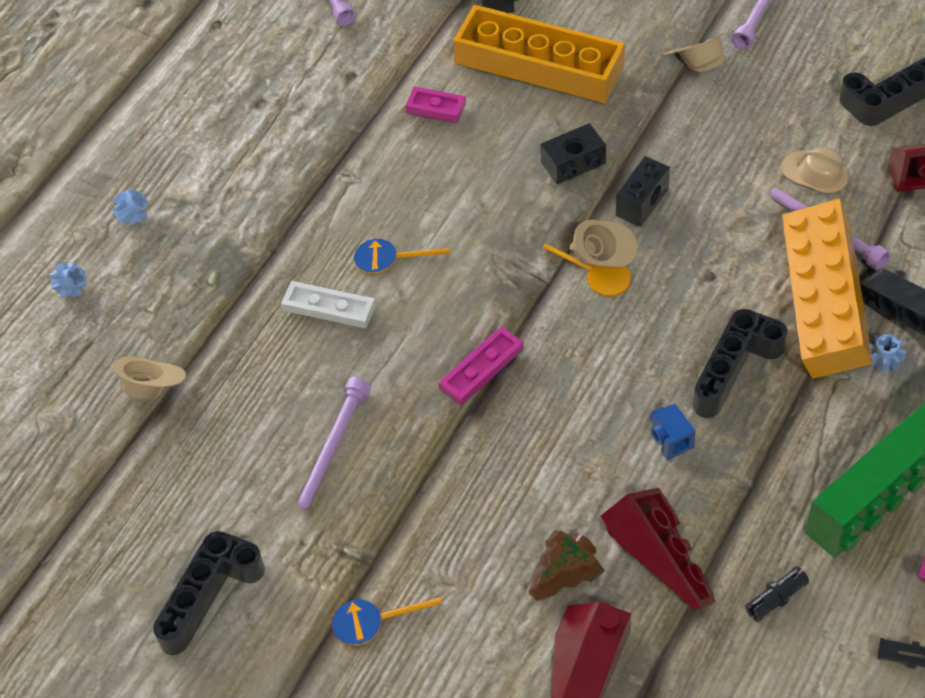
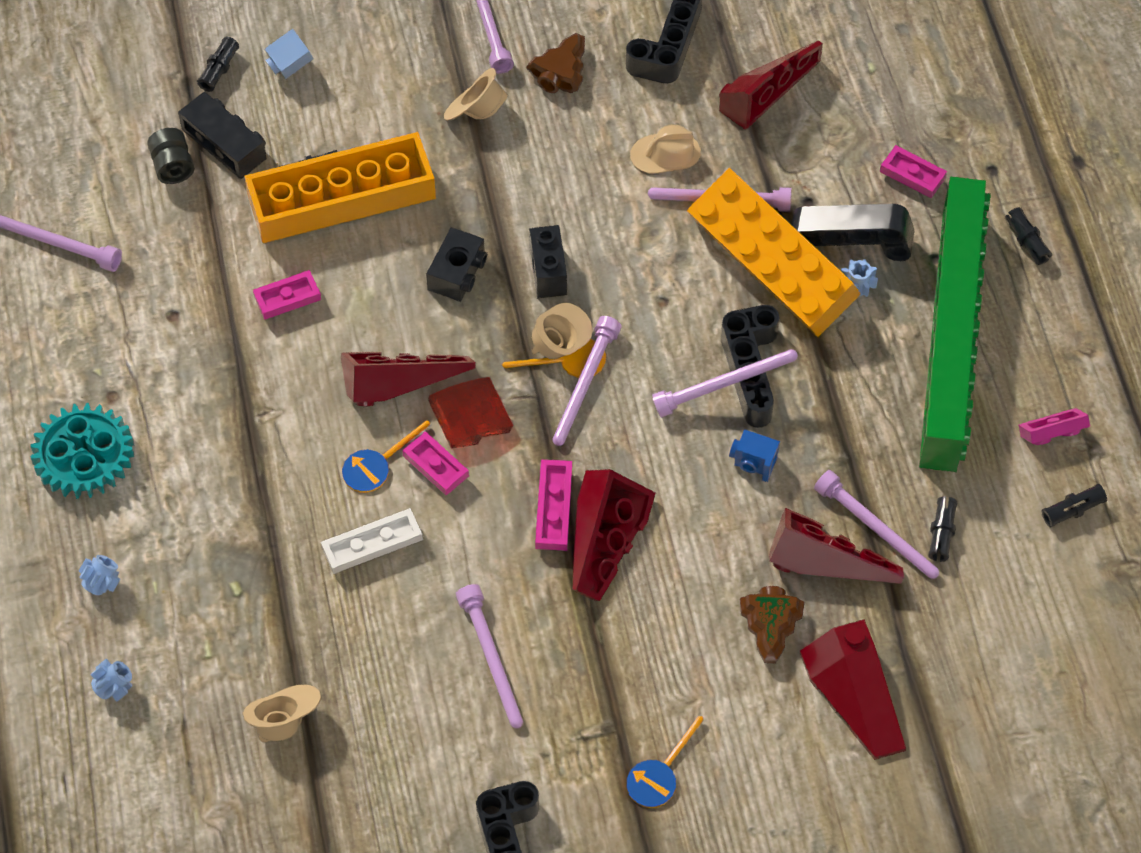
camera: 45 degrees left, 5 degrees up
none -> teal gear [30,403,135,499]
none -> dark red wedge [341,352,476,407]
none -> dark pink plate [402,431,469,496]
none -> clear red slope [428,377,513,449]
none -> reddish brown rock [526,33,585,94]
none -> lavender piece [553,316,622,446]
none -> dark red wedge [572,469,656,601]
none -> lavender piece [652,349,798,418]
none -> lavender piece [814,470,939,579]

